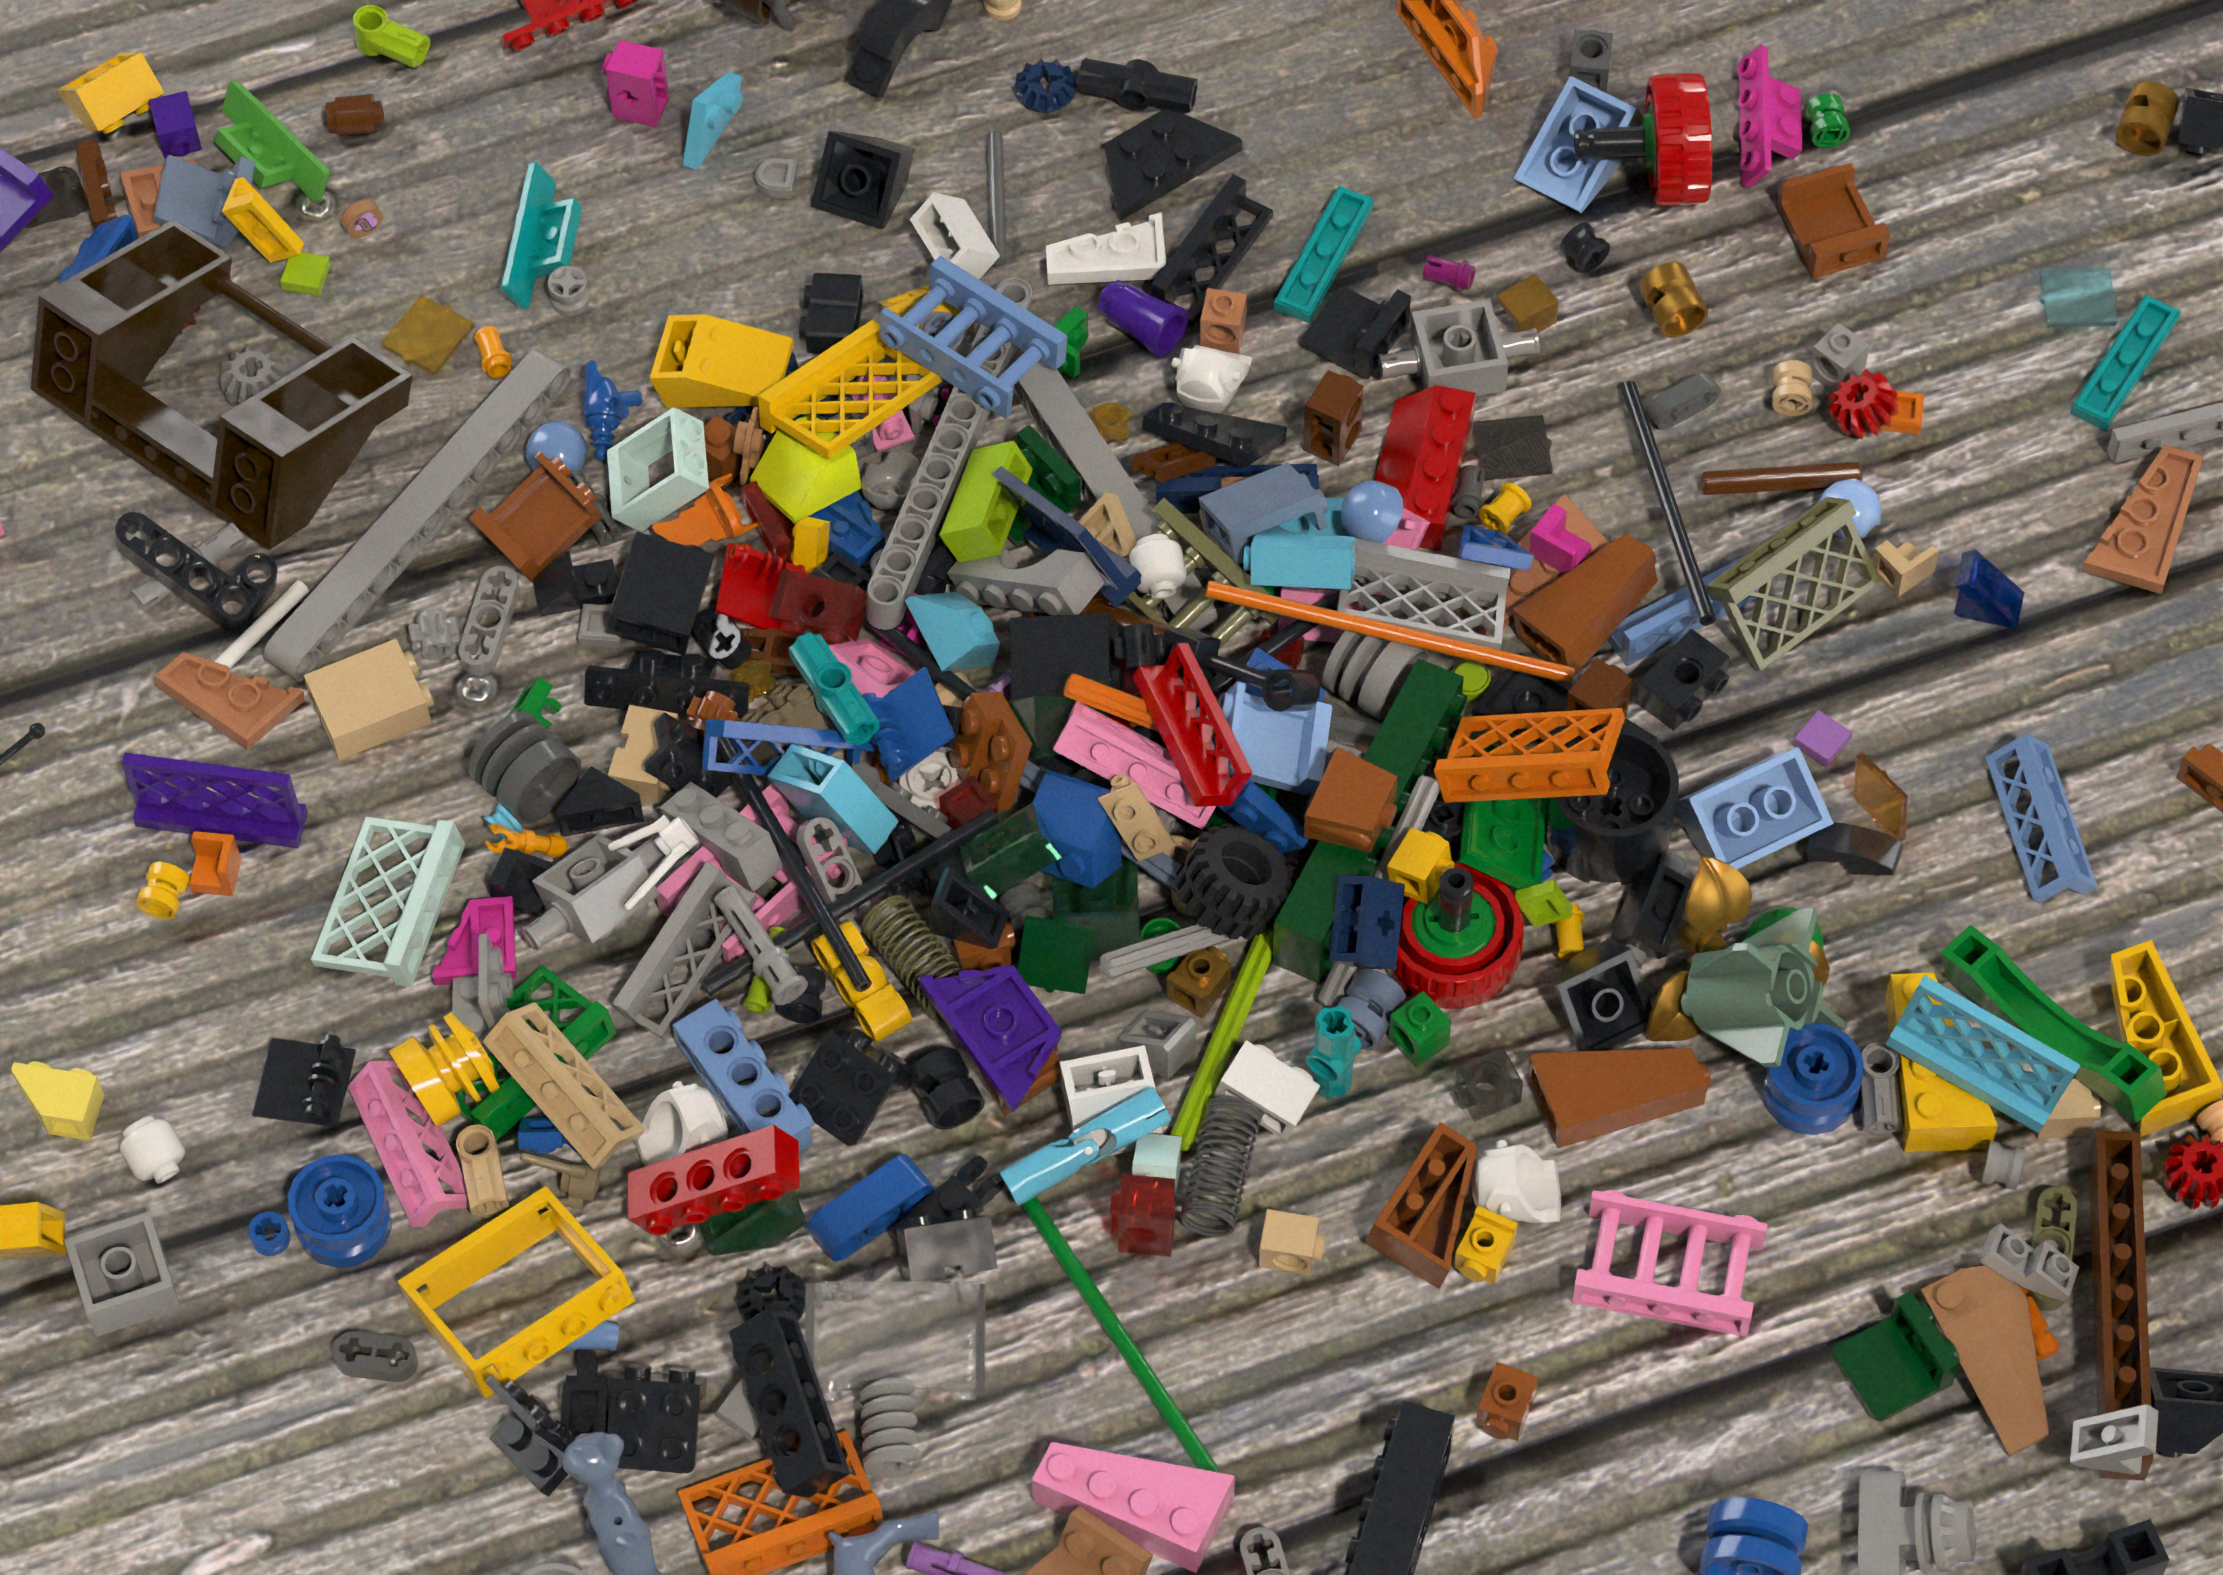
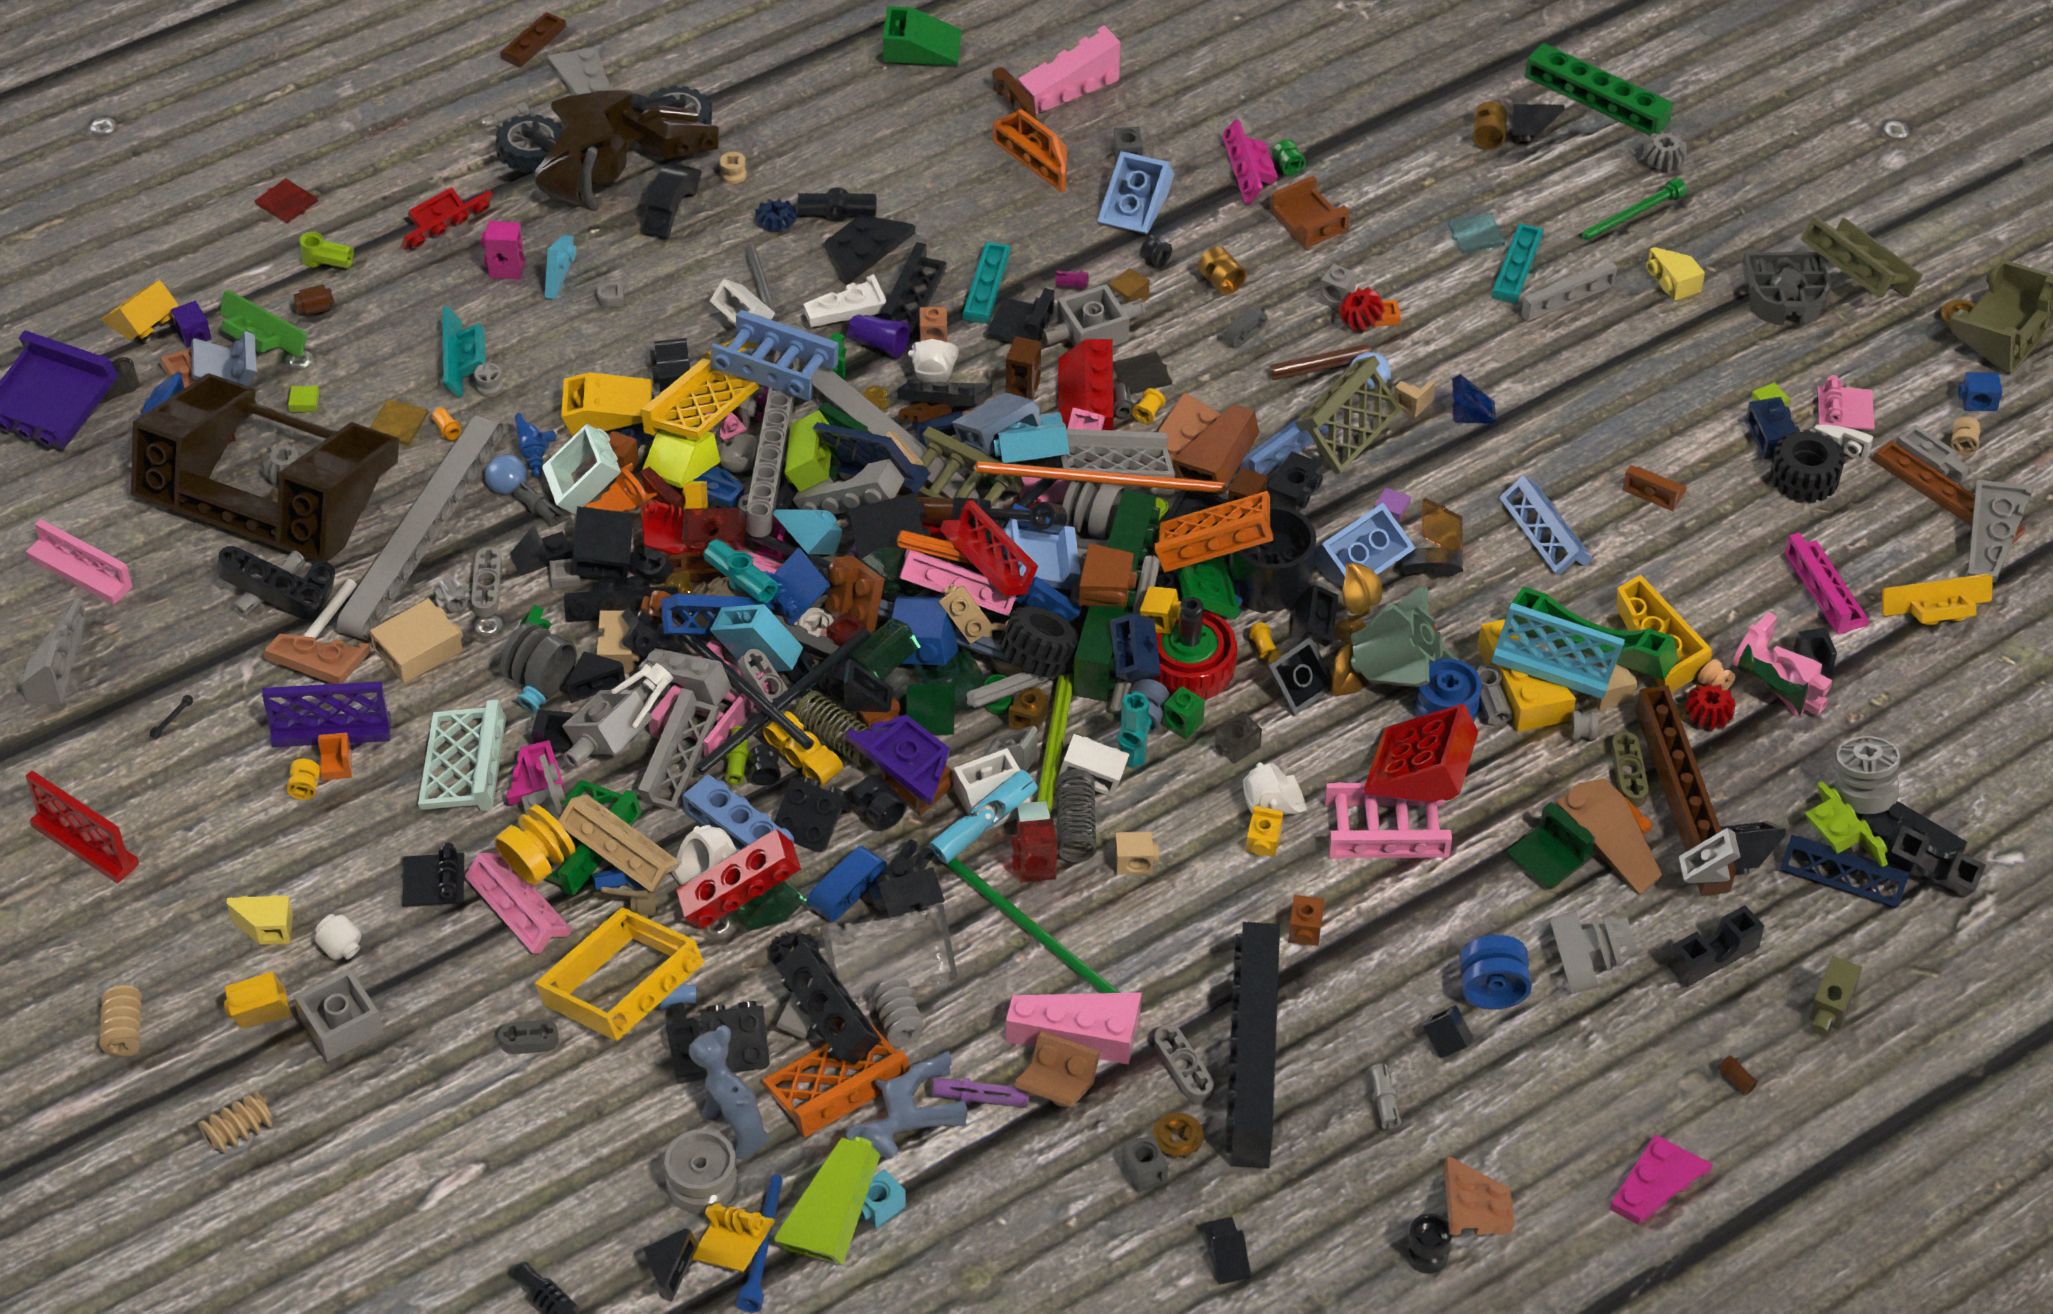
camera: 15 degrees left, 10 degrees down
reddish brown hinge [76,139,117,229] -> none
yellow panel [222,177,304,263] -> none
blue bush [248,1211,291,1256] -> none
blue wheel [288,1154,392,1268] -> none
medium nougat tile [341,200,383,238] -> none
tan piece [456,1124,509,1218] -> none
dark orange panel [469,451,603,583] -> none
light orange piece [485,824,568,857] -> none
black bracket [485,1374,576,1497] -> none
light grey pin [714,886,808,1005] -> none
medium nougat plate [733,406,764,485] -> none
black slope [811,130,915,229] -> none
black gear [1113,624,1165,670] -> none
white head [1129,534,1187,599] -> none
medium blue hair [1341,480,1403,543] -> none
dark orange wedge [1365,1122,1477,1289] -> none
blue wing [1458,524,1534,573] -> none
lime tile [1515,880,1572,928] -> none
dark orange slope [1528,1048,1711,1148] -> none
dark pink panel [1529,503,1591,574] -> none
red wheel [1574,73,1712,206] -> none
black piece [1621,381,1716,626] -> none
tan wheel [1772,360,1813,416] -> none
light grey slope [1979,1223,2079,1301] -> none
nougat wing [2082,445,2204,594] -> none
none -> red slope [1364,703,1479,802]

